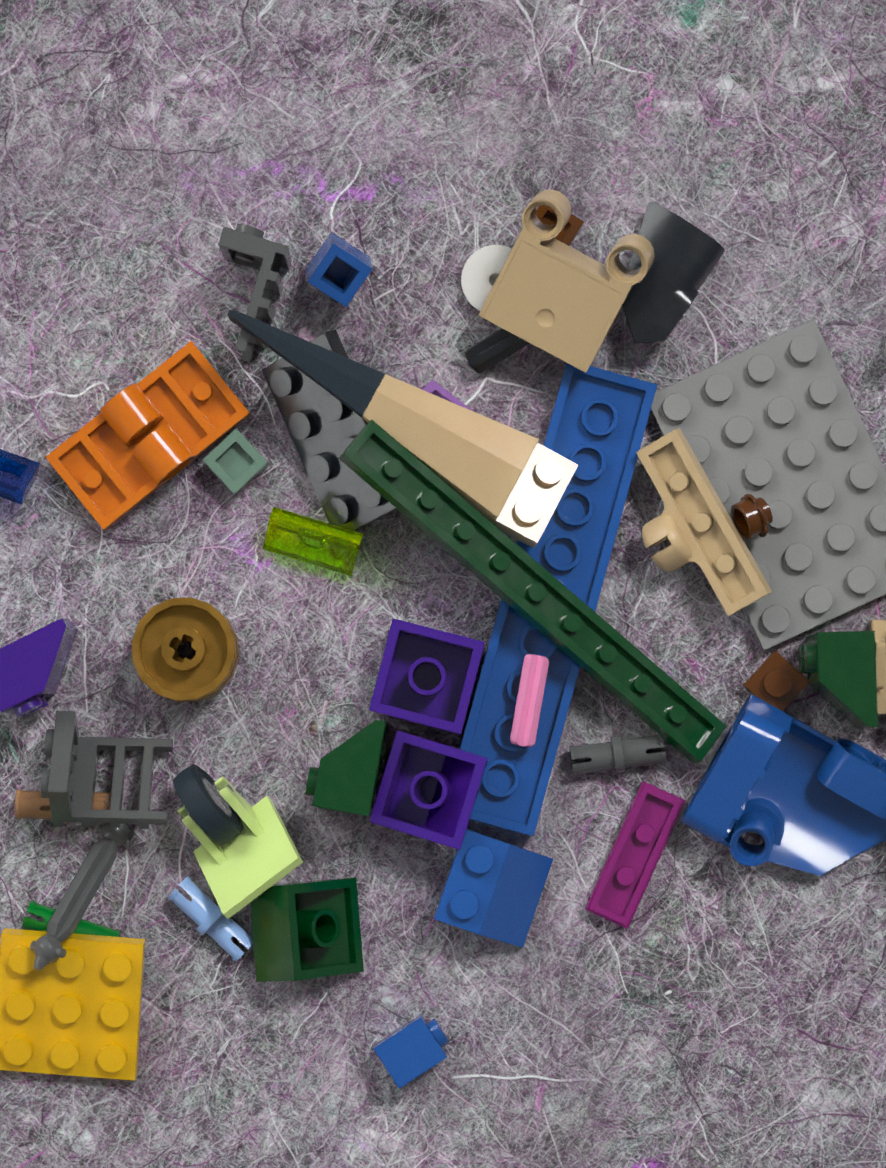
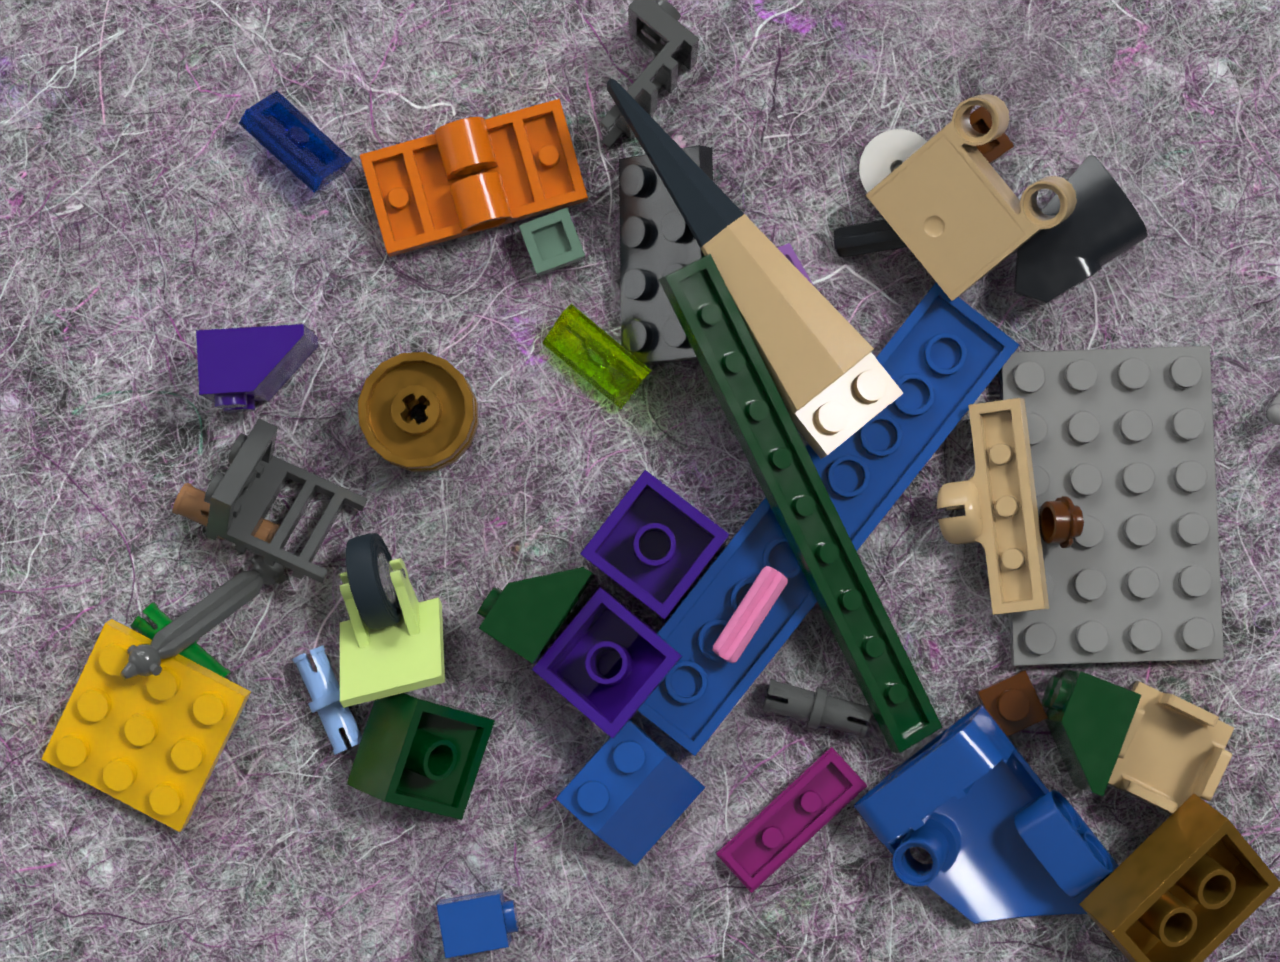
camera: 25 degrees right, 0 degrees up
blue brick [305,232,373,307] -> none

